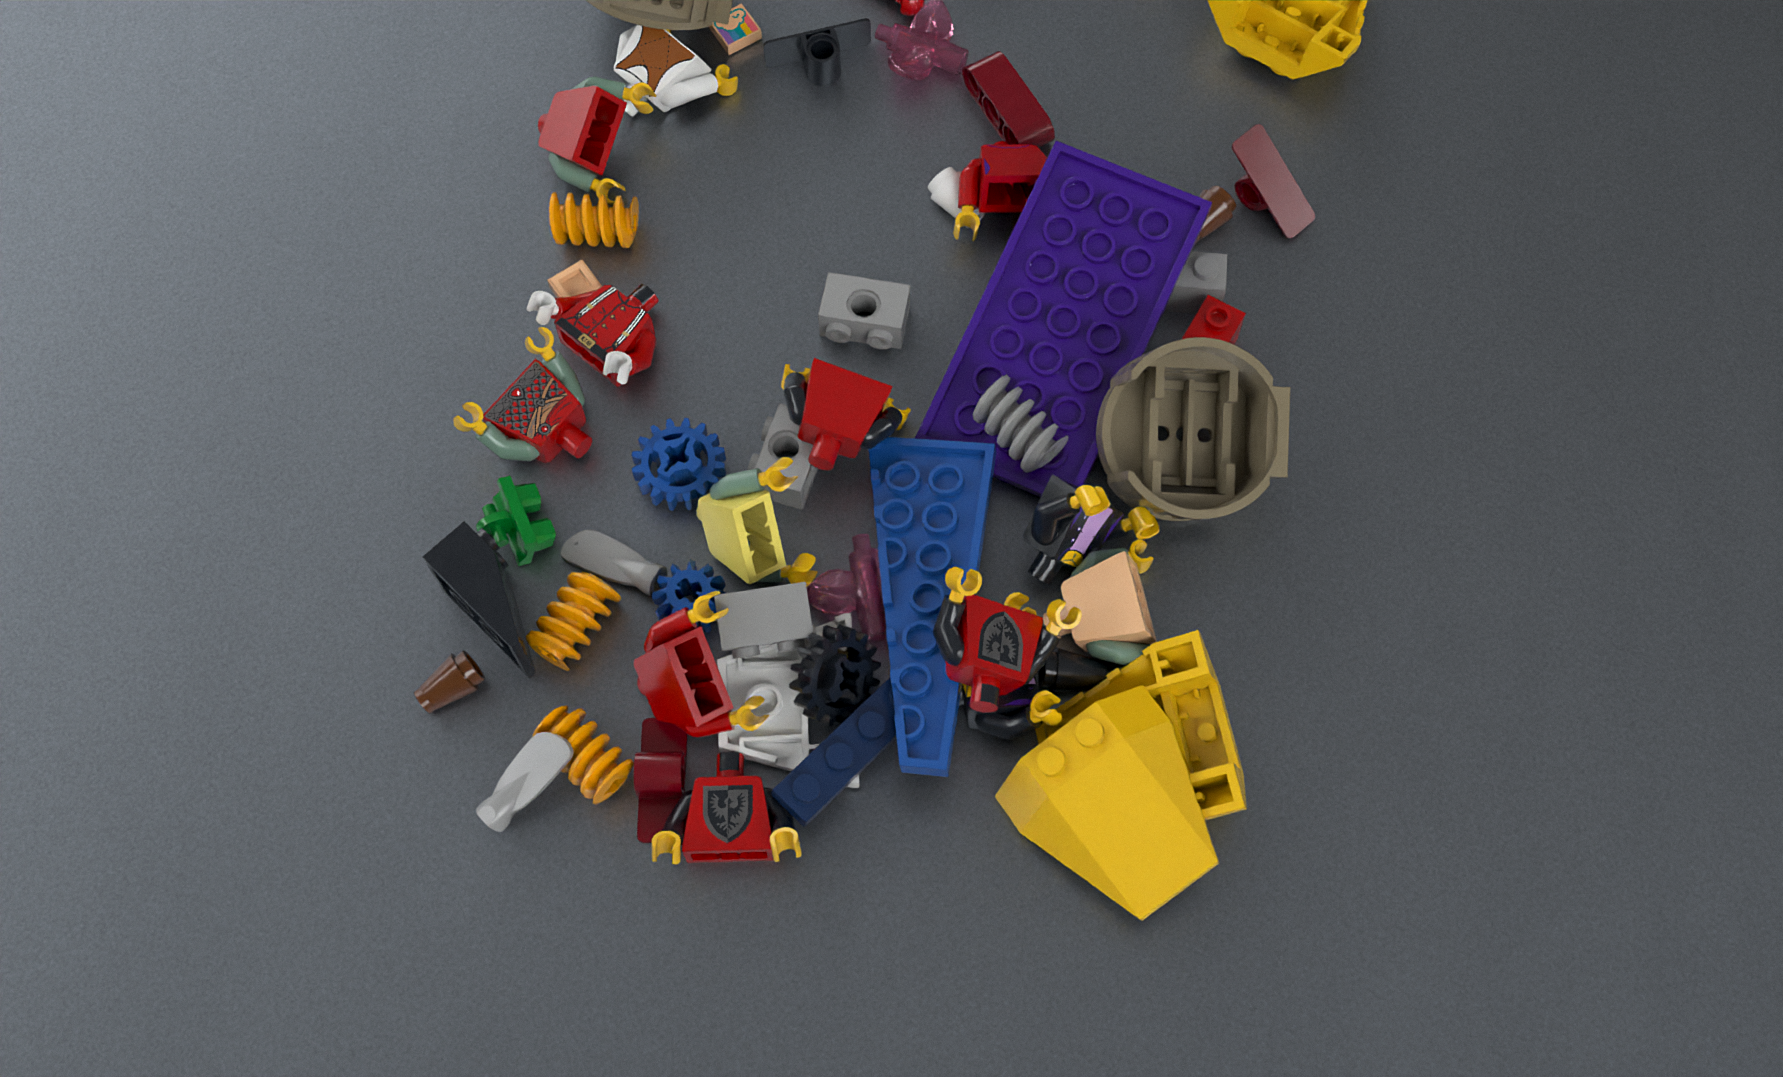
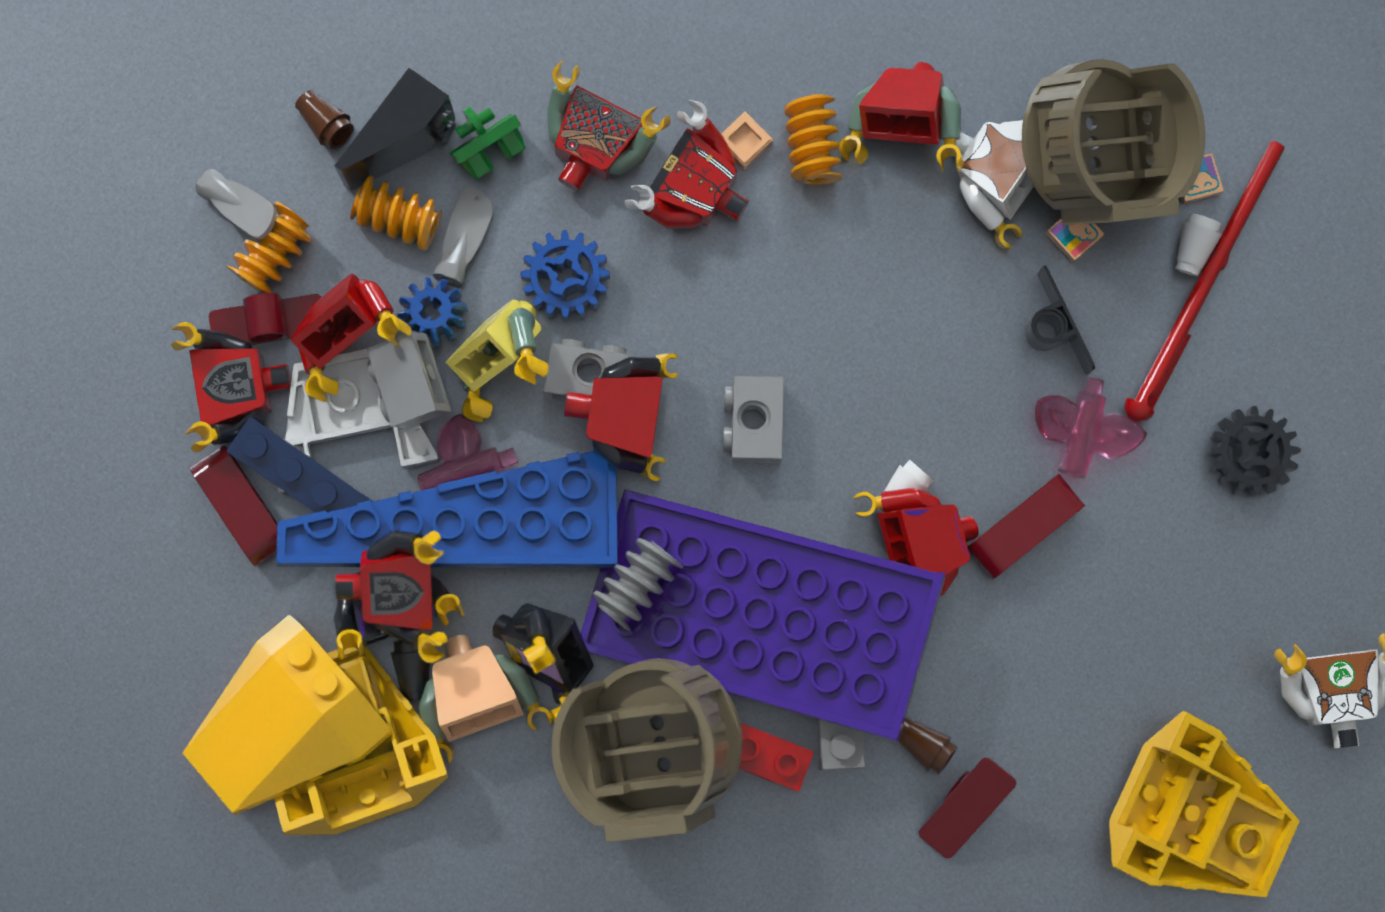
camera: 75 degrees right, 15 degrees up
black gear [789,624,881,726] -> none
none -> dark red beam [189,445,277,566]

